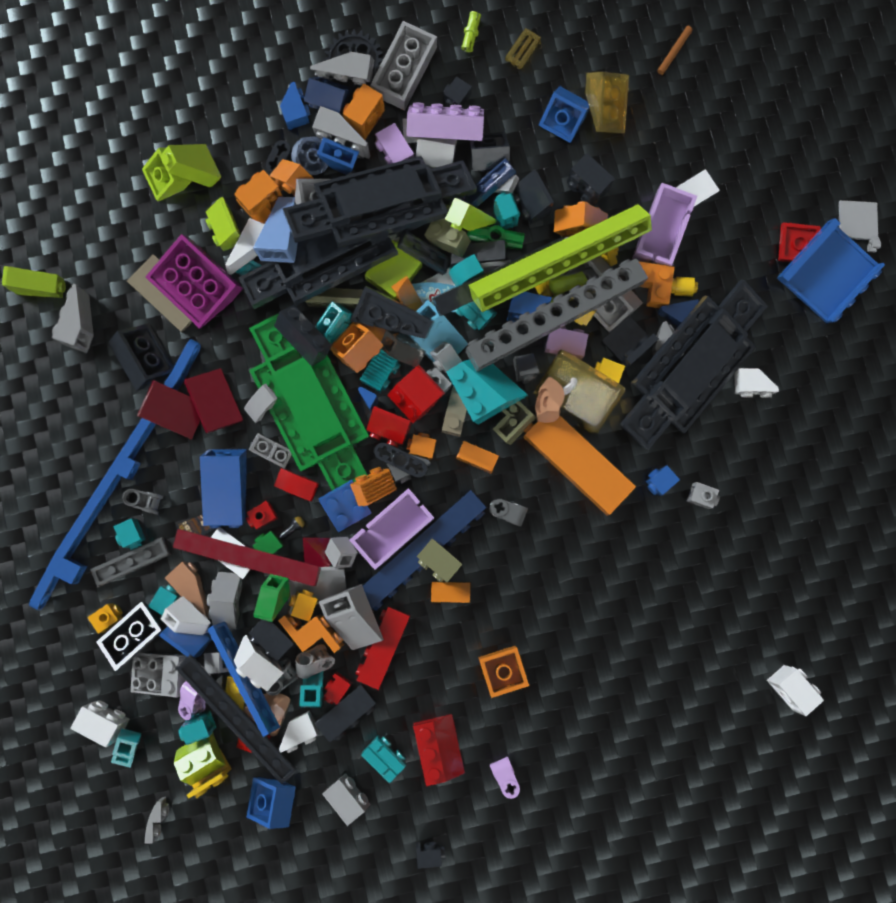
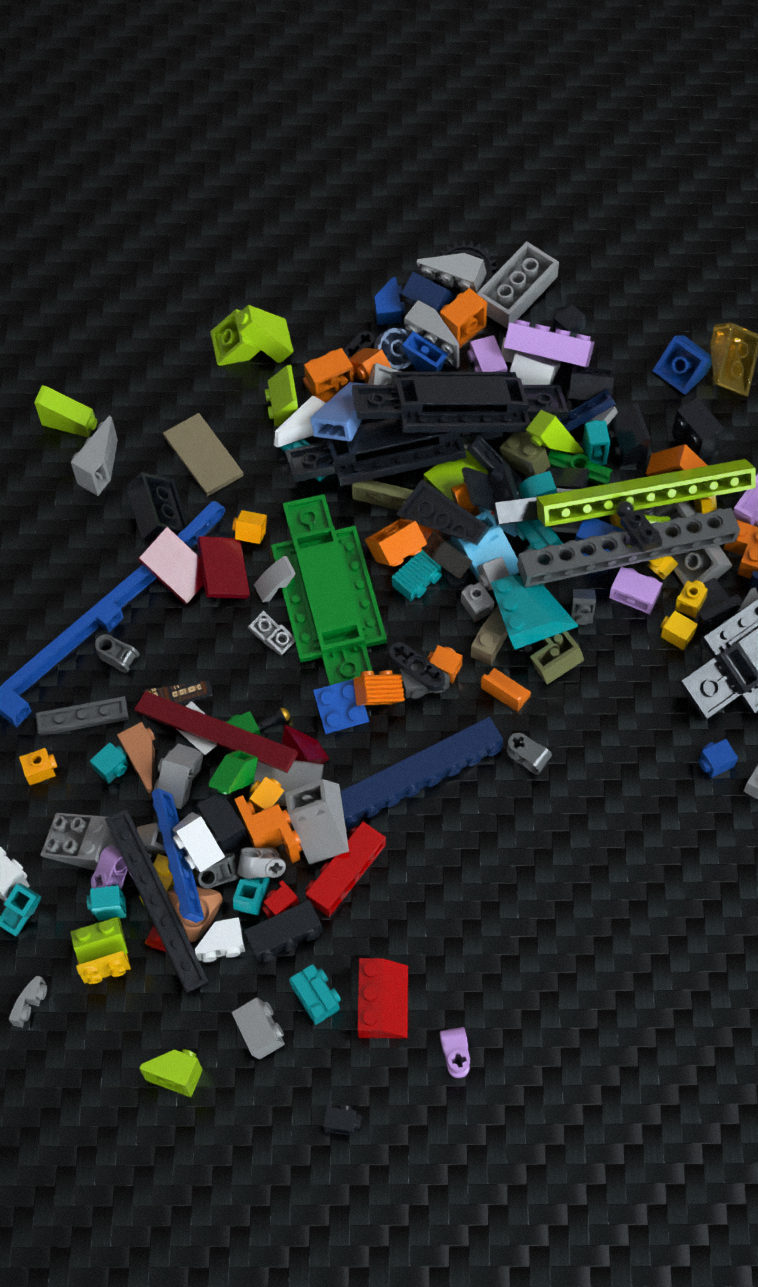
camera: 20 degrees right, 20 degrees down
black slope [97,602,163,672] -> none
teal brick [113,518,146,550] -> none
magenta slope [145,234,243,329] -> none
blue slope [159,626,212,658] -> none
white slope [161,596,211,635] -> none
blue slope [200,449,247,528] -> none
red brick [246,501,278,530] -> none
blue slope [246,777,296,829] -> none
black brick [274,304,332,366] -> none
red slope [274,468,319,501] -> none
teal brick [315,301,353,344] -> none
light grey brick [325,537,358,568] -> none
lavender piece [349,488,434,570] -> none
blue slope [358,387,379,413] -> none
red slope [367,406,411,448] -> none
red slope [388,365,445,423] -> none
olive brick [417,539,462,583] -> none
orange slope [431,582,470,603] -> none
lime pin [461,11,481,52] -> none
orange brick [478,646,529,698] -> none
clear yellow tile [505,28,541,69] -> none
orange brick [524,416,636,515] -> none
clear yellow windscreen [533,349,626,433] -> none
nougat hat [535,377,578,423] -> none
none -> lime slope [140,1049,203,1098]
none -> light orange brick [232,510,267,544]
none -> black bracket [462,463,520,511]
none -> black plate [616,501,663,553]
none -> yellow brick [675,580,708,618]

